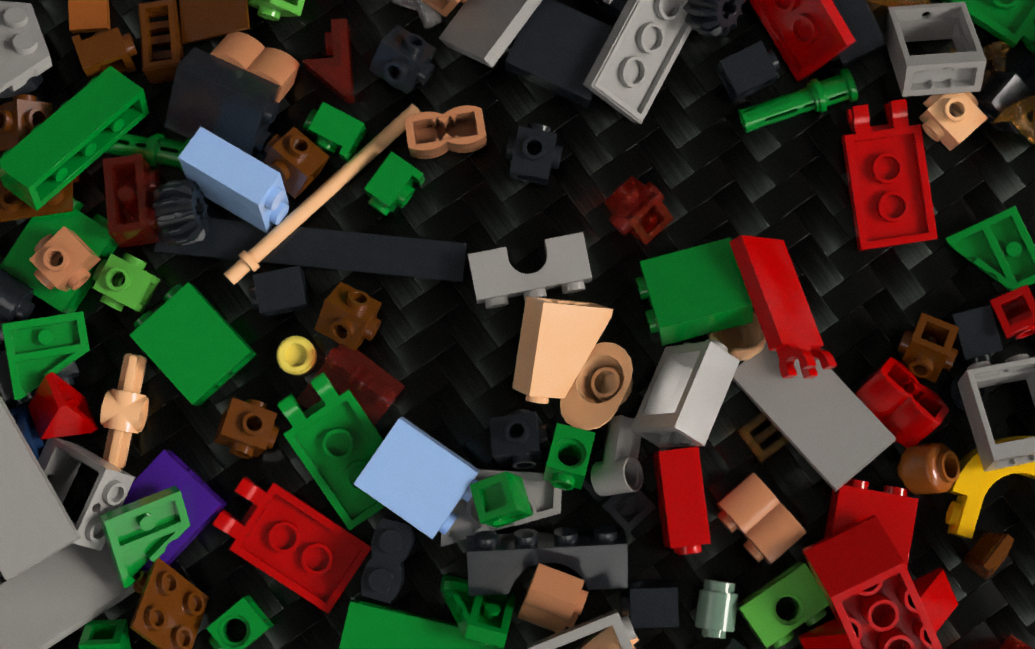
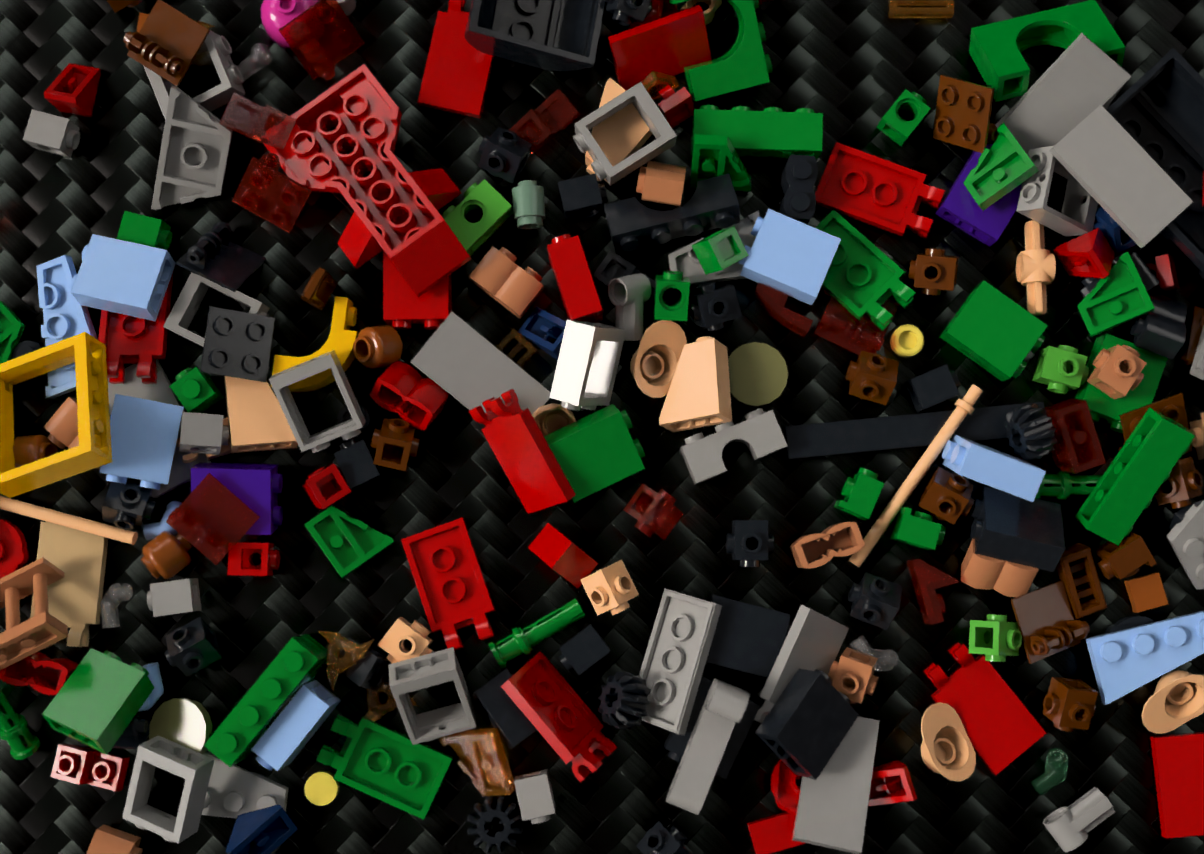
camera: 170 degrees right, 0 degrees up
none -> dark blue slope [518,307,566,360]
none -> red slope [528,523,598,589]
none -> light nougat brick [580,559,639,616]
none -> olive tile [728,342,788,407]
none -> clear red slope [753,283,813,337]

